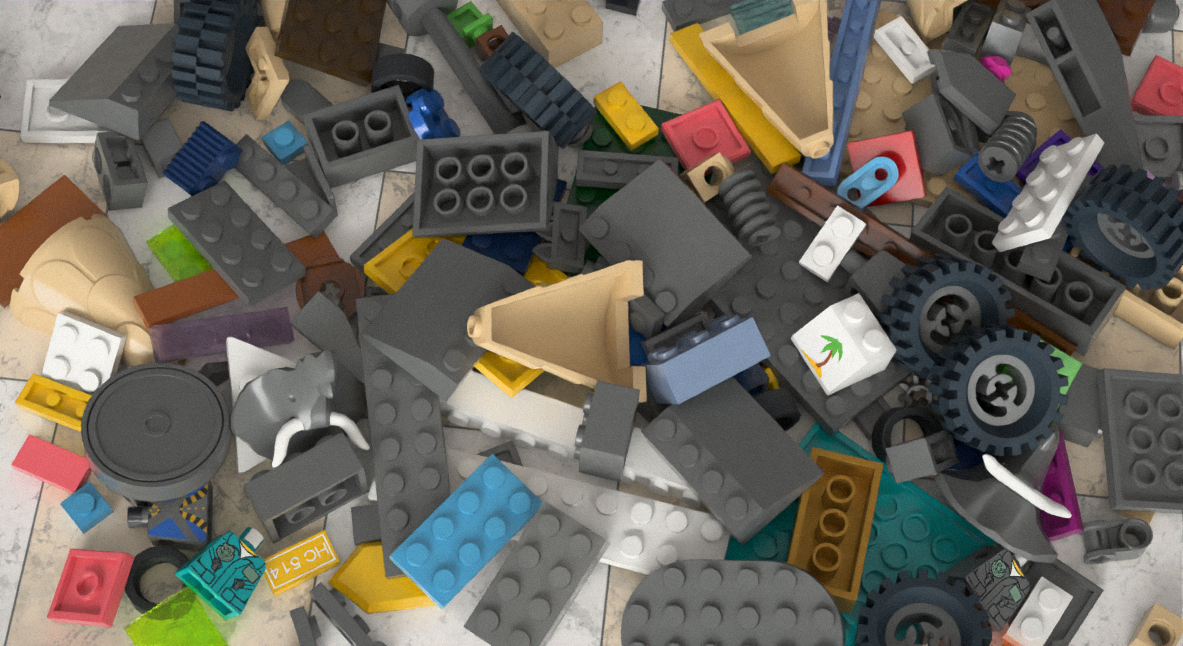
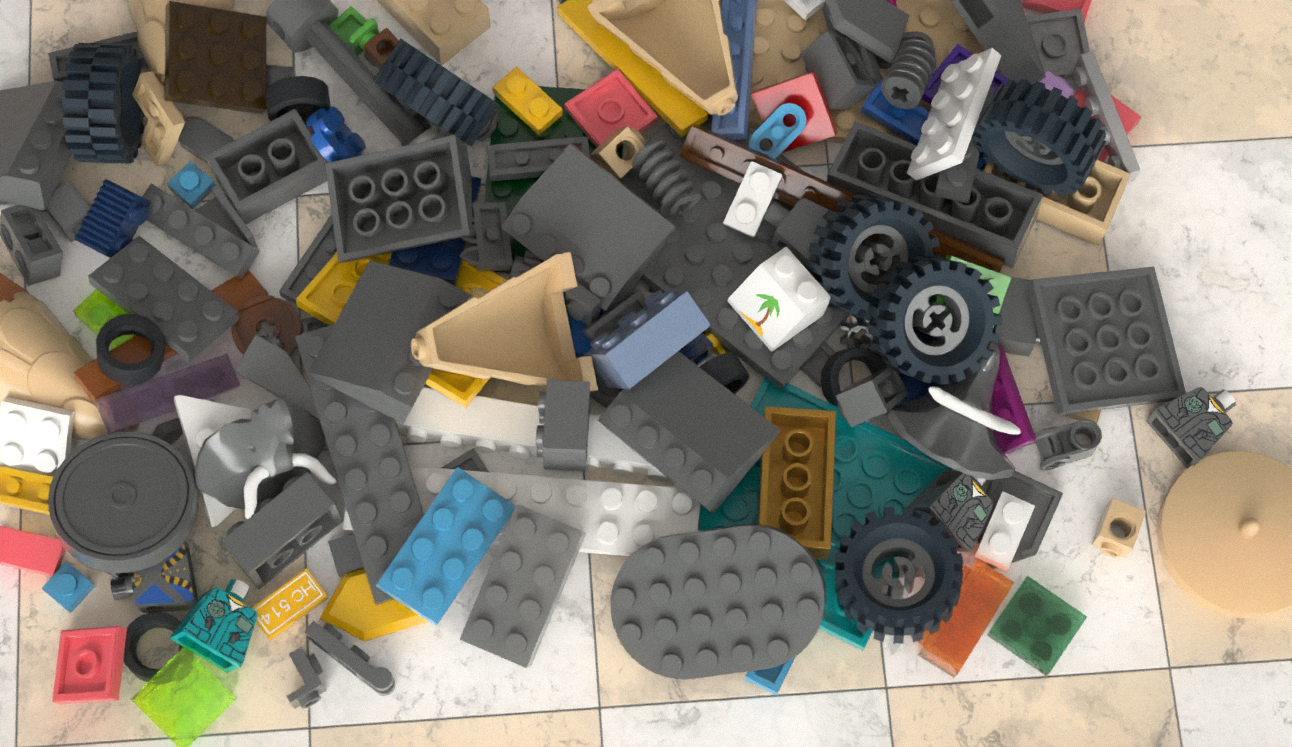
camera: 10 degrees left, 5 degrees up
none -> black tyre [96,314,165,385]

